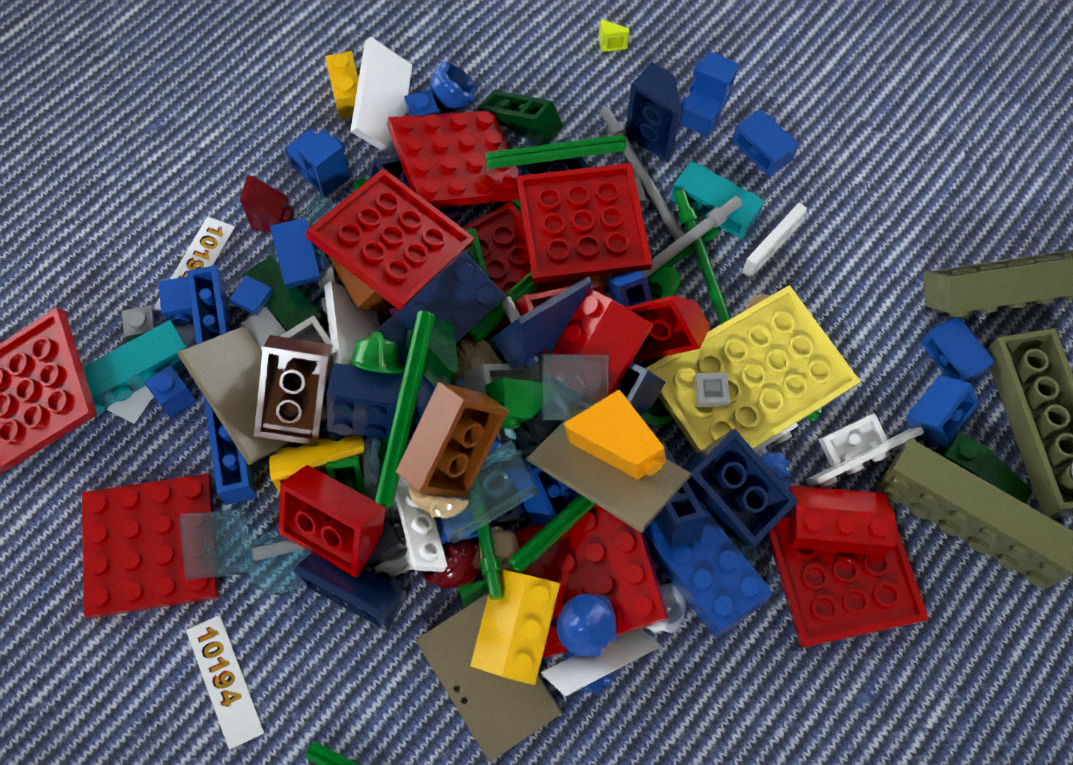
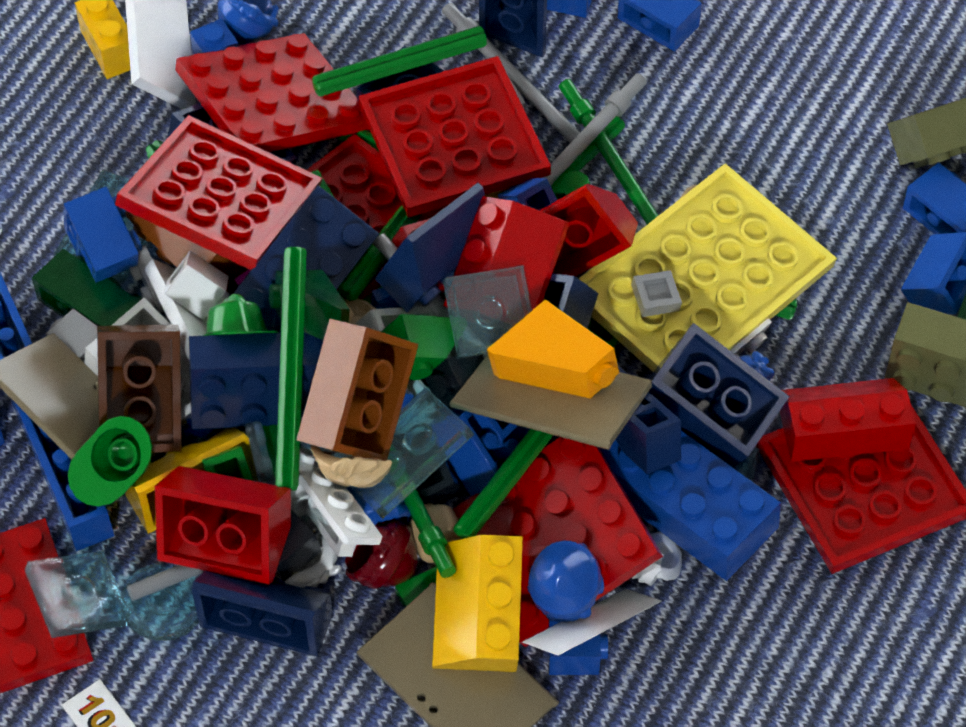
camera: 10 degrees left, 10 degrees down
blue tile [230,276,273,316] -> none
dark red slope [240,175,294,233] -> none
blue brick [284,129,350,198] -> none
dark green slope [478,90,564,144] -> none
teal brick [671,161,764,240] -> none
white tile [742,203,807,278] -> none
white bracket [806,413,924,488] -> none
none -> green piece [68,416,152,507]
none -> white brick [164,251,229,320]

